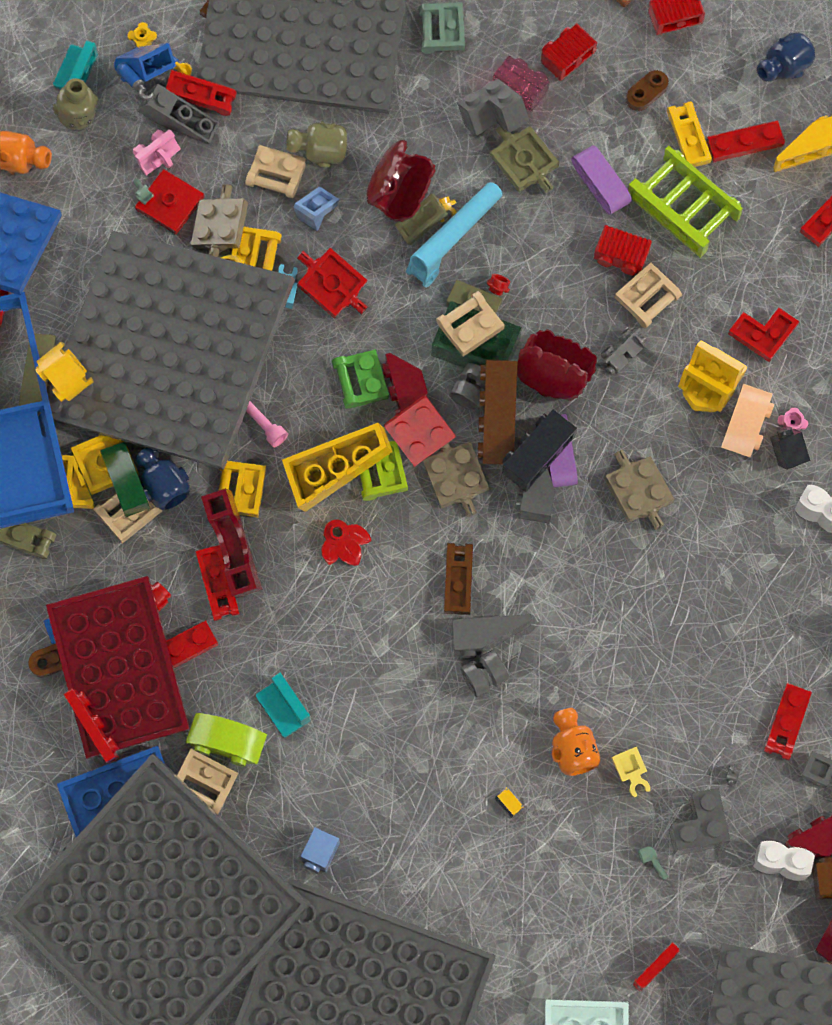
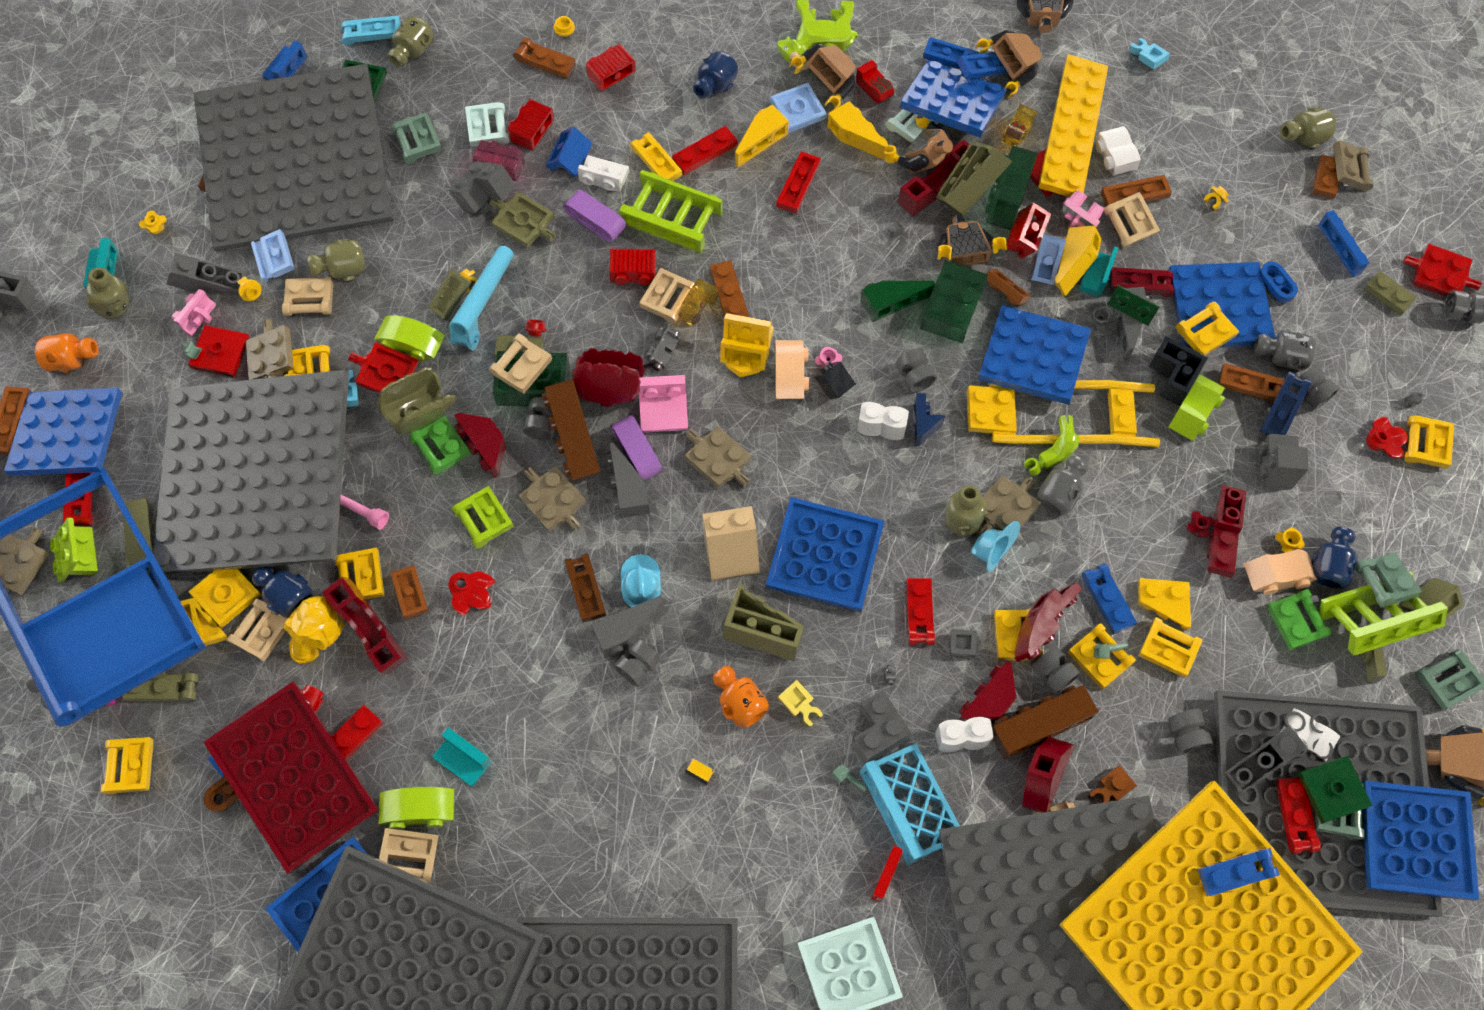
camera: 20 degrees left, 5 degrees down
yellow brick [35,342,94,402] -> none
red plate [64,688,119,763] -> none
dark green slope [100,442,150,518] -> none
blue torso [114,43,192,100] -> none
red plate [166,70,237,116] -> none
red plate [195,545,240,621] -> none
yellow wedge [282,423,393,512] -> none
medium blue slope [294,187,340,231] -> none
medium blue brick [301,828,340,873] -> none
dark red animal [366,140,436,222] -> none
plate [384,395,456,467] -> none
black brick [502,409,577,492] -> none
reddish brown plate [626,70,669,111] -> none
red plate [728,308,799,362] -> none
none -> yellow plate [237,276,262,301]
none -> light blue plate [251,229,295,283]
none -> yellow head [283,596,345,664]
none -> lime brick [374,315,445,361]
none -> olive animal [377,367,456,434]
none -> dark orange plate [391,565,429,620]
none -> light aqua plate [465,102,509,147]
none -> blue panel [545,127,592,177]
none -> white bracket [578,155,629,192]
none -> medium azure piece [621,554,661,607]
none -> bright pink bracket [639,375,688,433]
none -> clear yellow leg [681,278,718,325]
none -> tan slope [702,506,760,581]
none -> dark orange plate [710,260,749,317]
none -> olive wedge [722,583,804,661]
none -> blue plate [765,497,884,612]
none -> medium azure fence [859,743,960,866]

